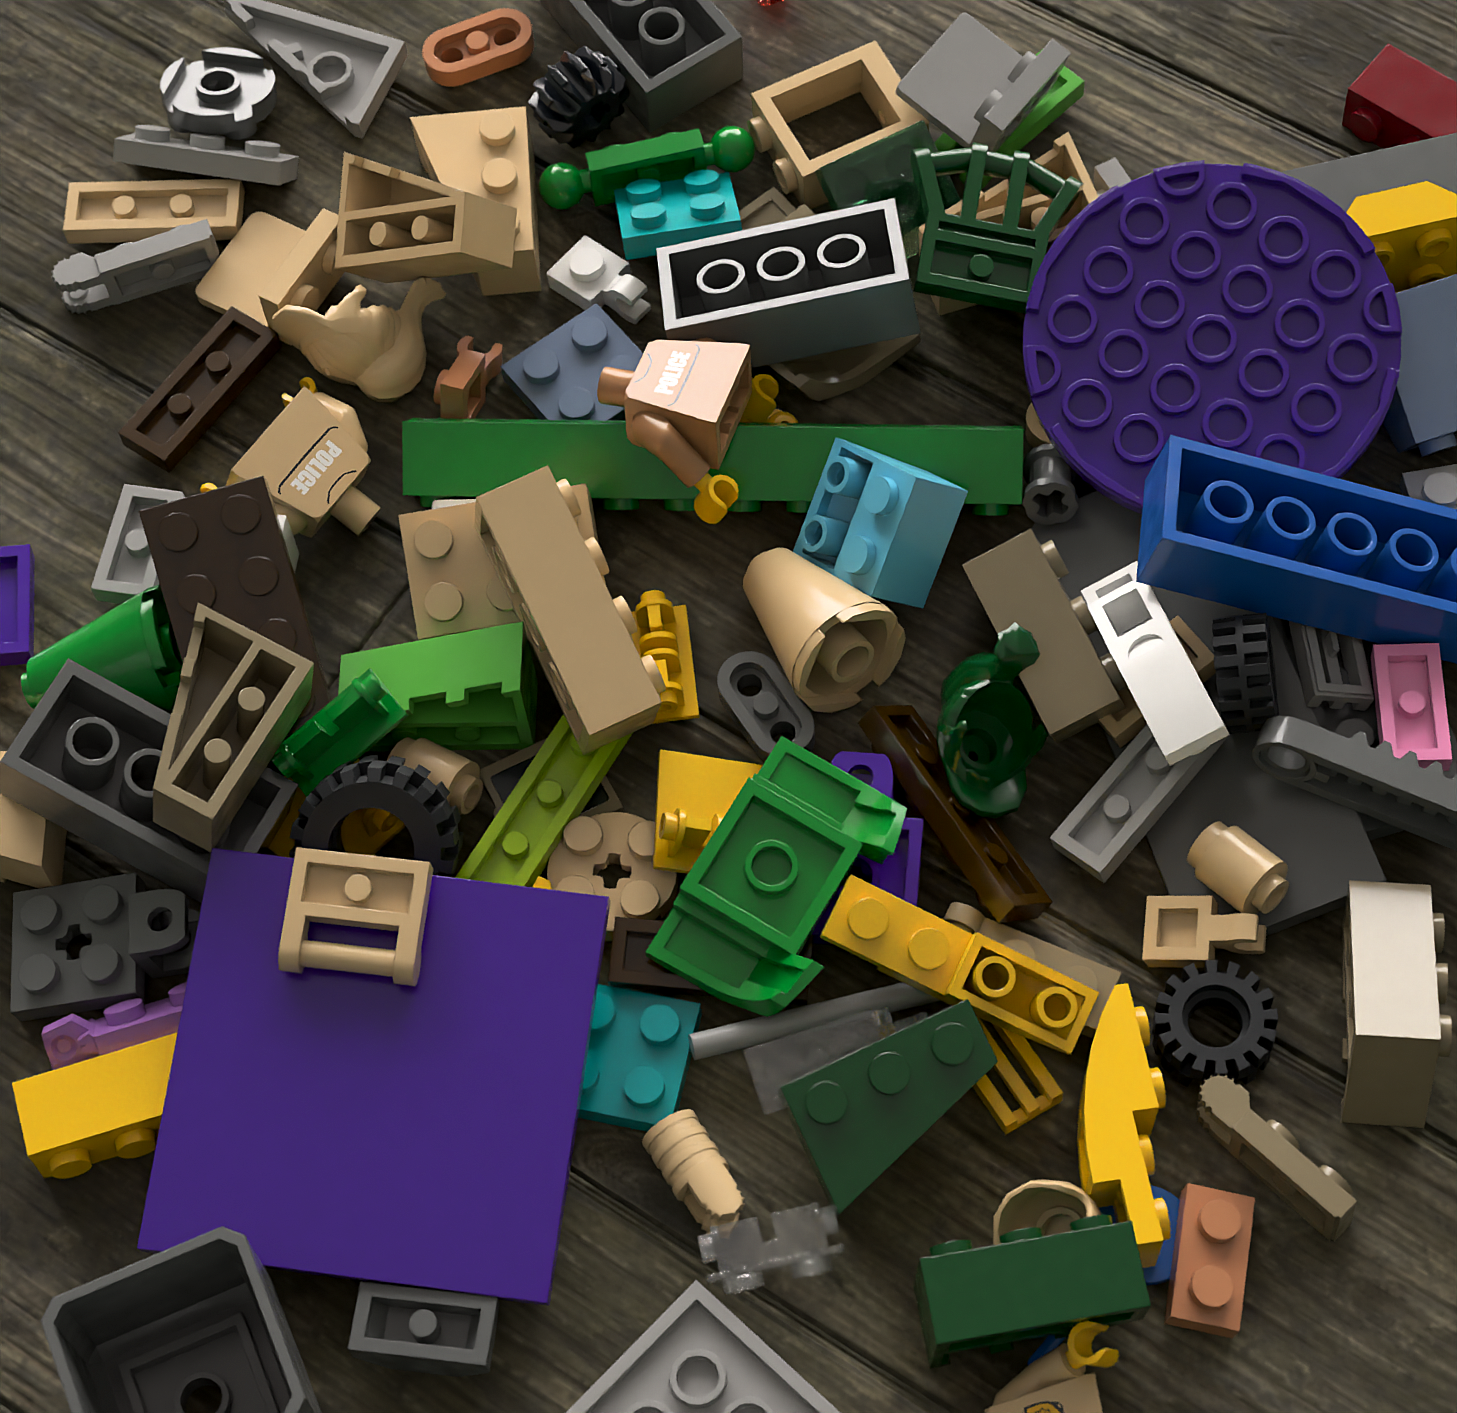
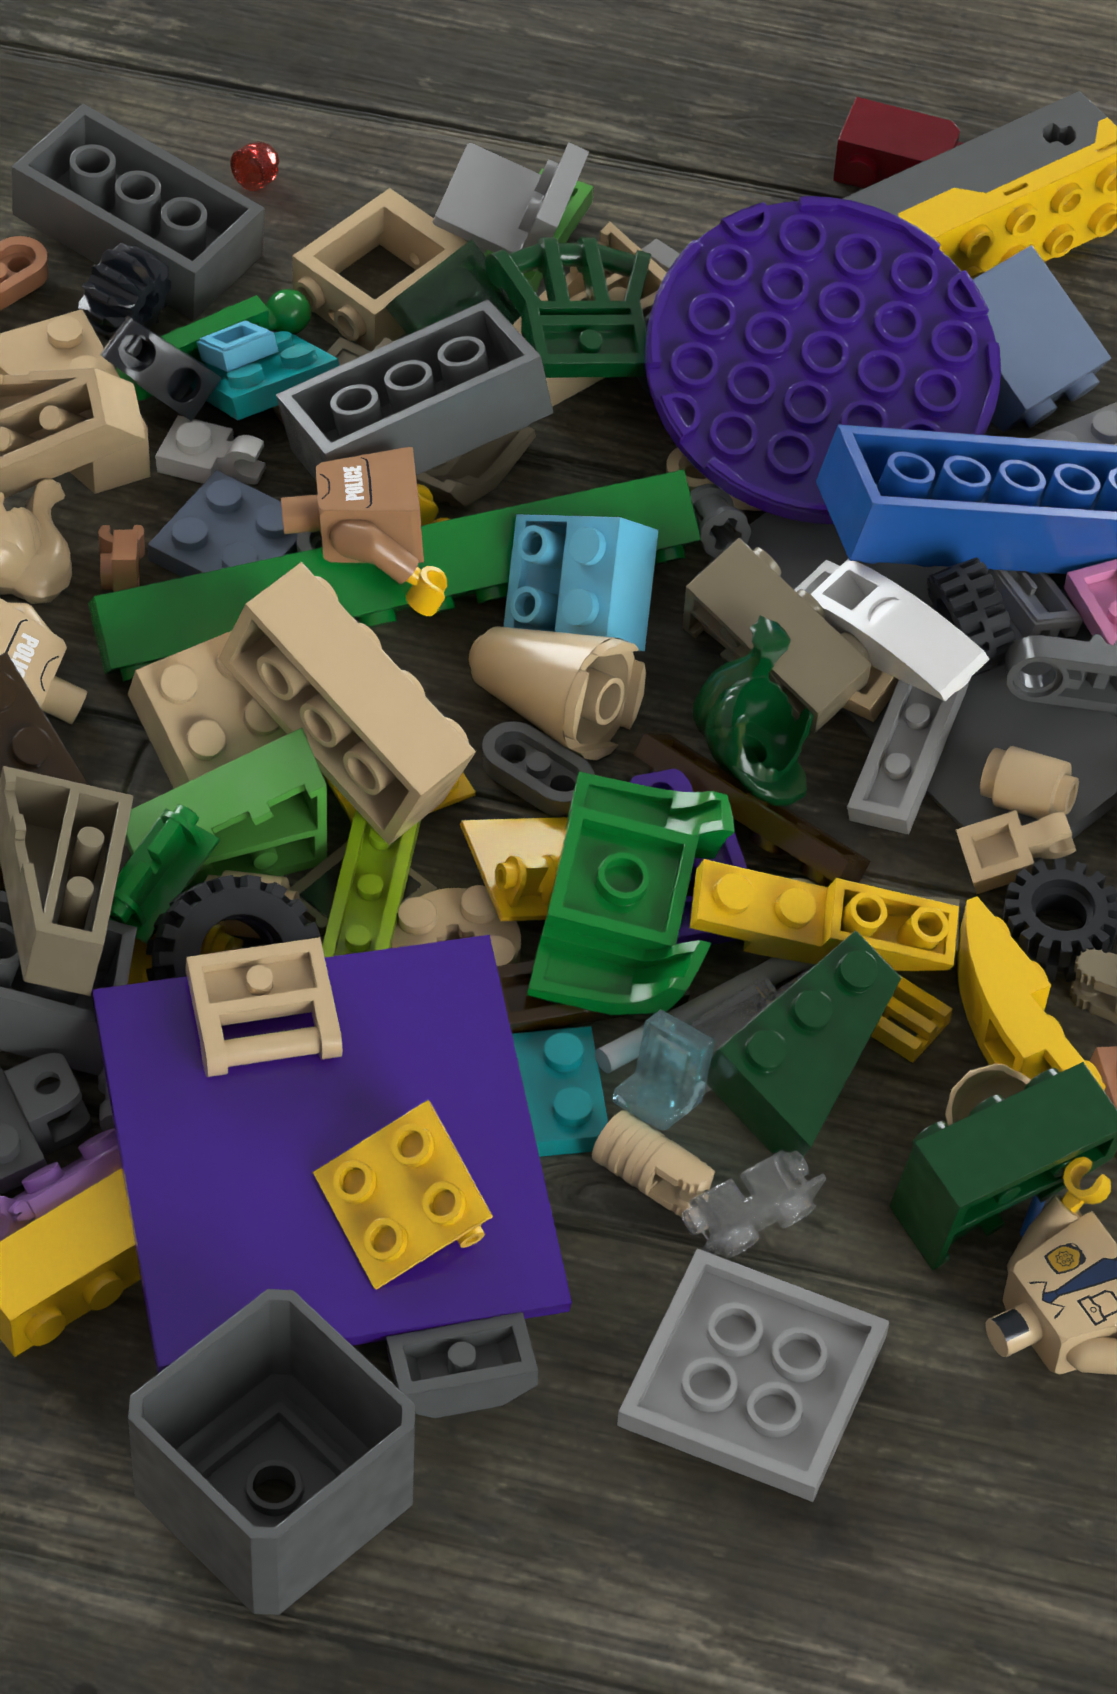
camera: 30 degrees left, 10 degrees down
none -> black leg [100,316,222,422]
none -> medium azure tile [197,320,279,372]
none -> yellow hinge [313,1100,493,1290]
none -> clear light blue bracket [613,1009,715,1130]

